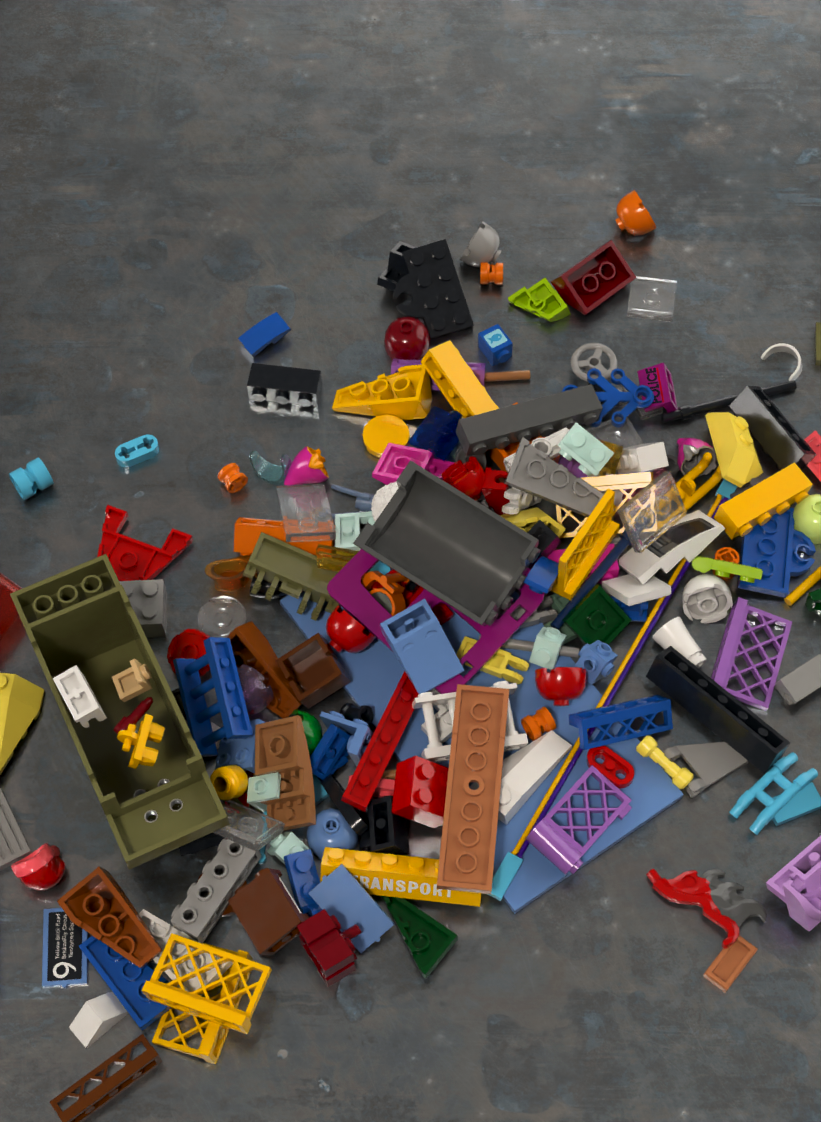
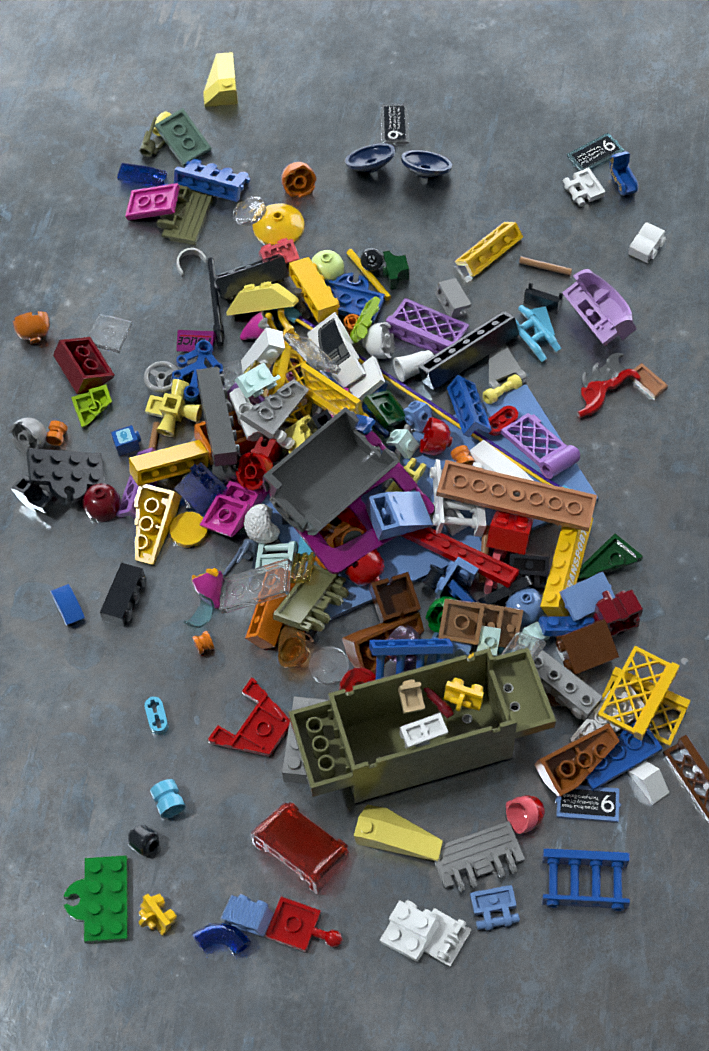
camera: 80 degrees left, 0 degrees up
none -> light yellow brick [145,379,203,437]

